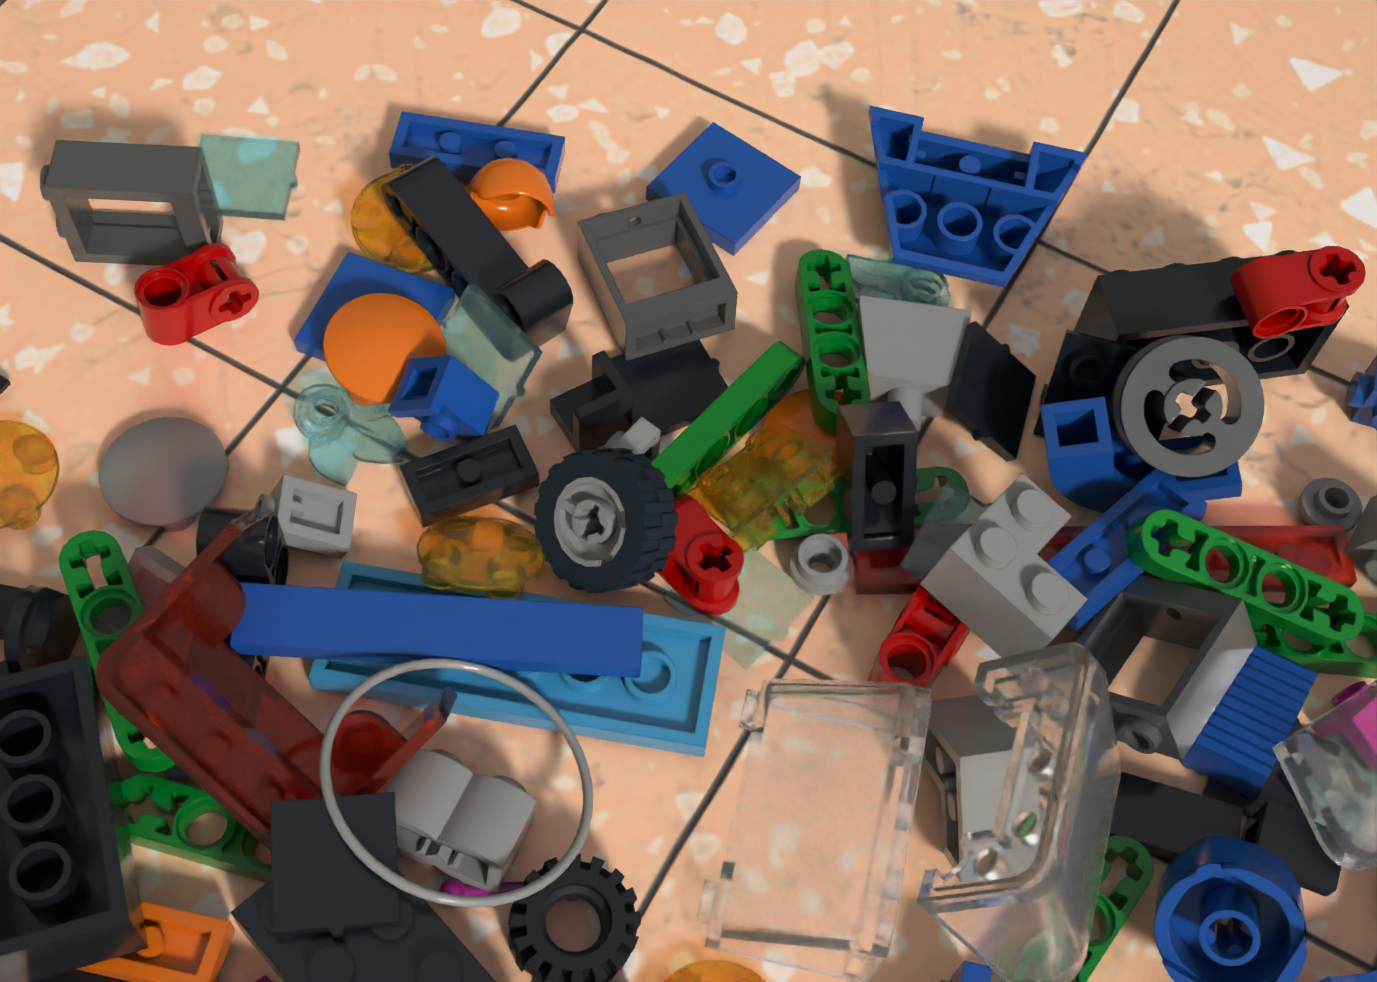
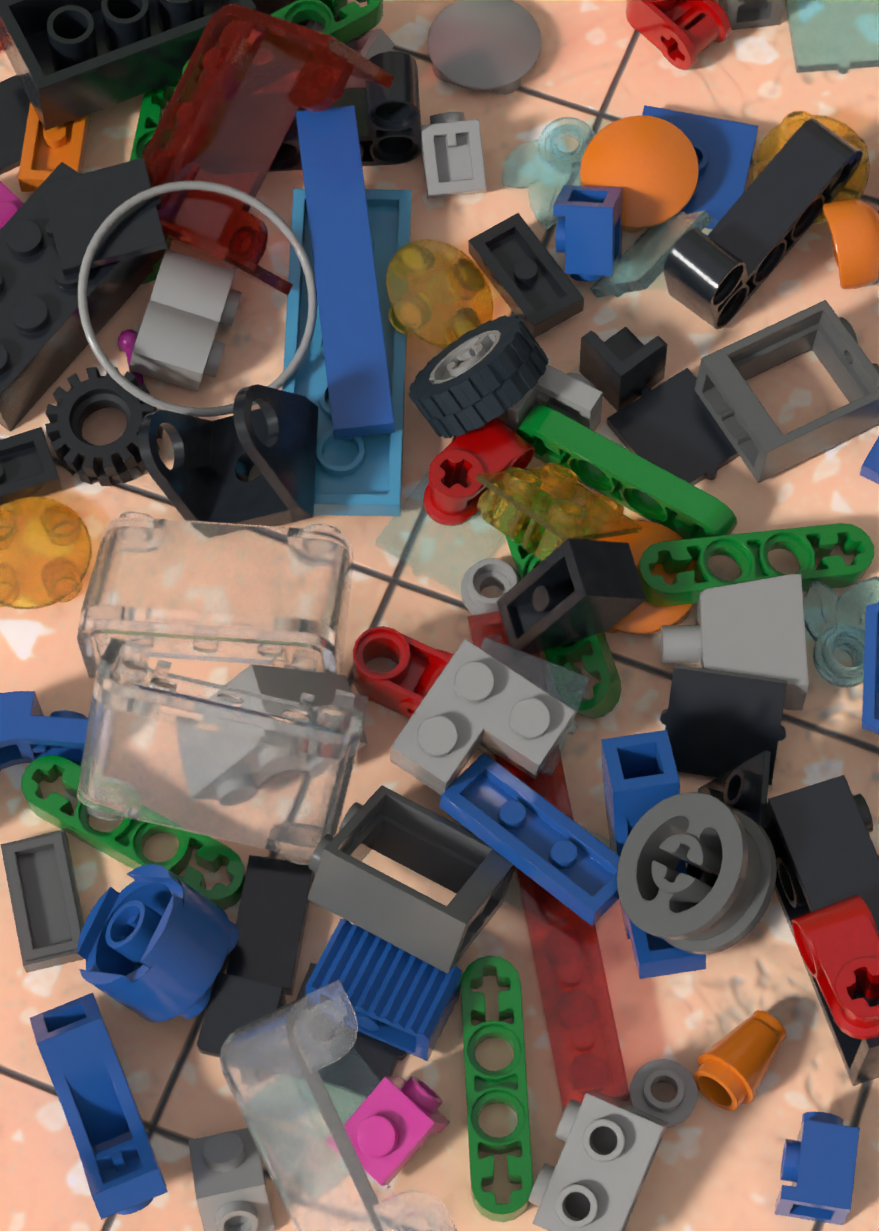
camera: 90 degrees right, 5 degrees up
green beam [1126,509,1365,646] -> none
none -> black hose [138,384,319,542]
none -> orange cone [693,1010,787,1111]

